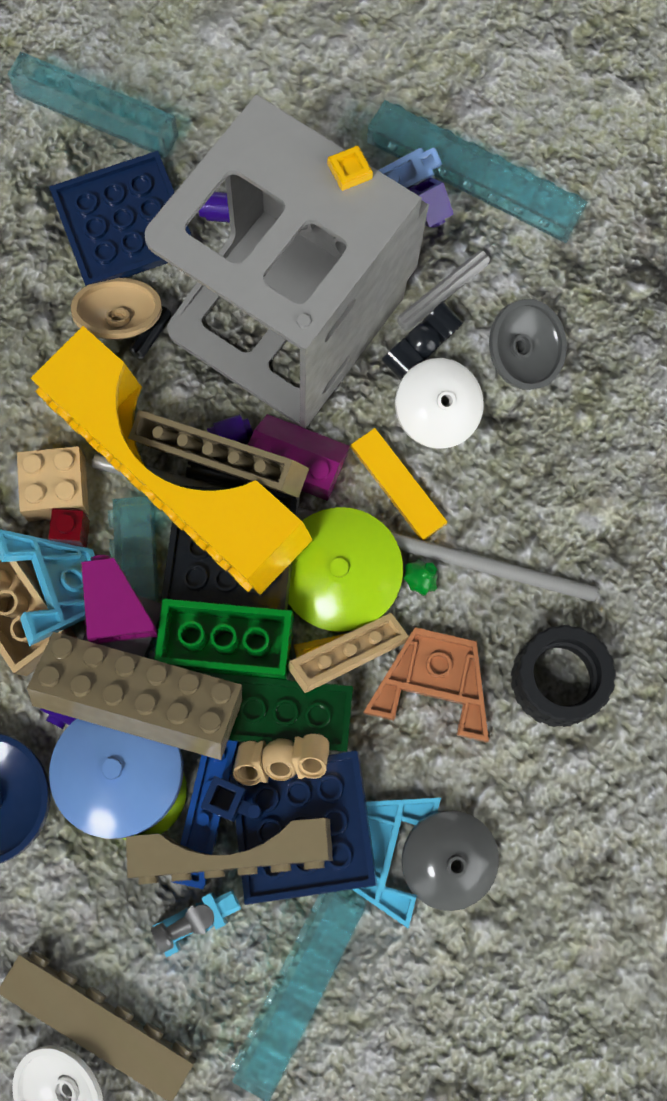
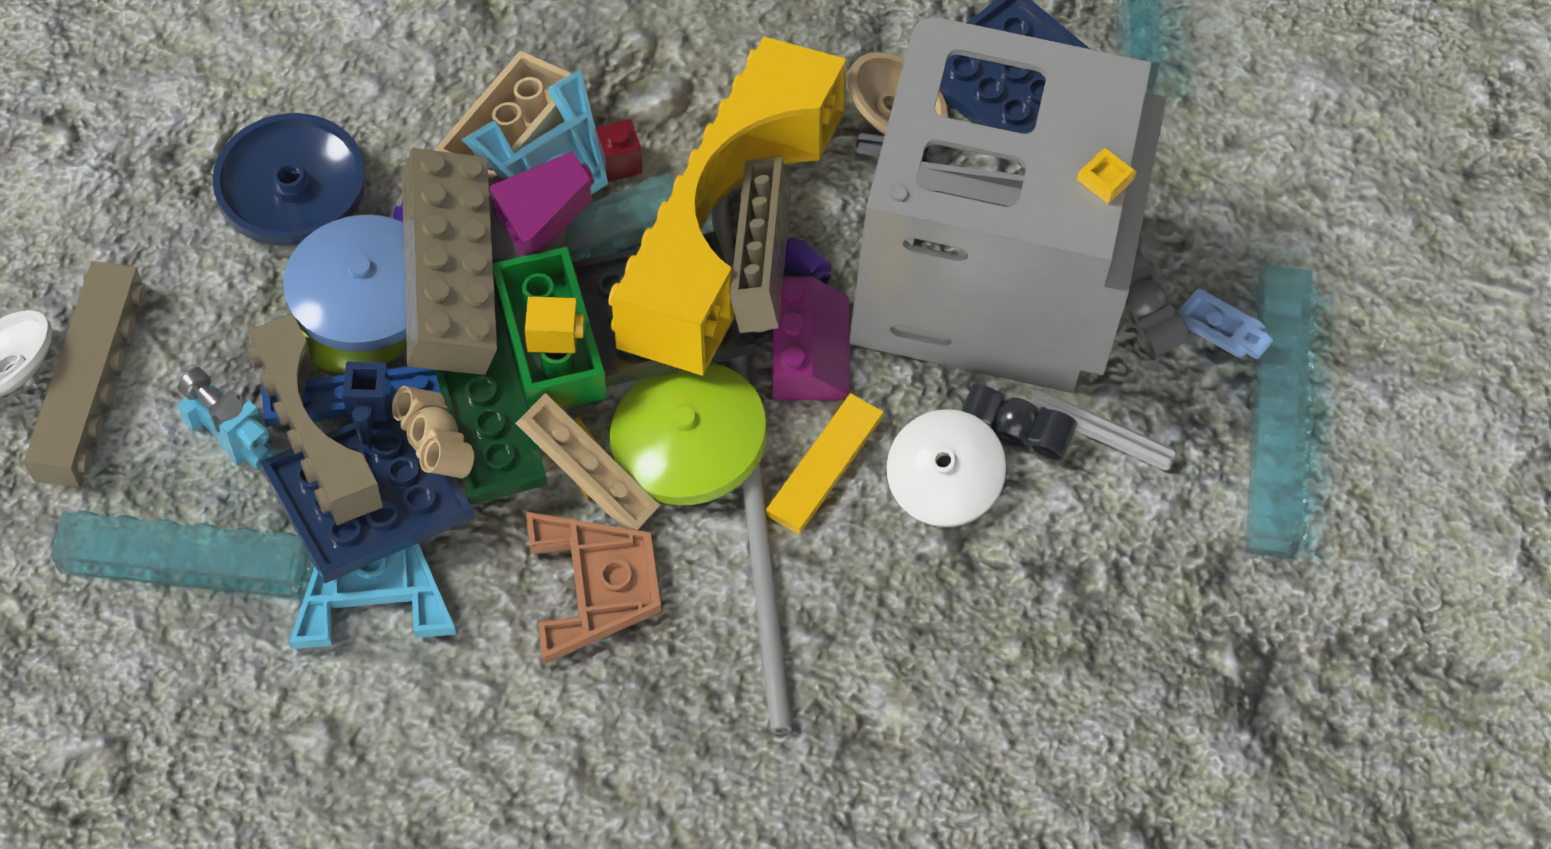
camera: 70 degrees right, 15 degrees down
tan brick [17,446,89,522] -> none
dark grey dish [401,810,499,911] -> none
green piece [403,559,438,596] -> none
brick [409,178,454,228] -> none
dark grey dish [489,299,567,390] -> none
black tyre [511,625,616,727] -> none
none -> yellow brick [525,297,585,354]

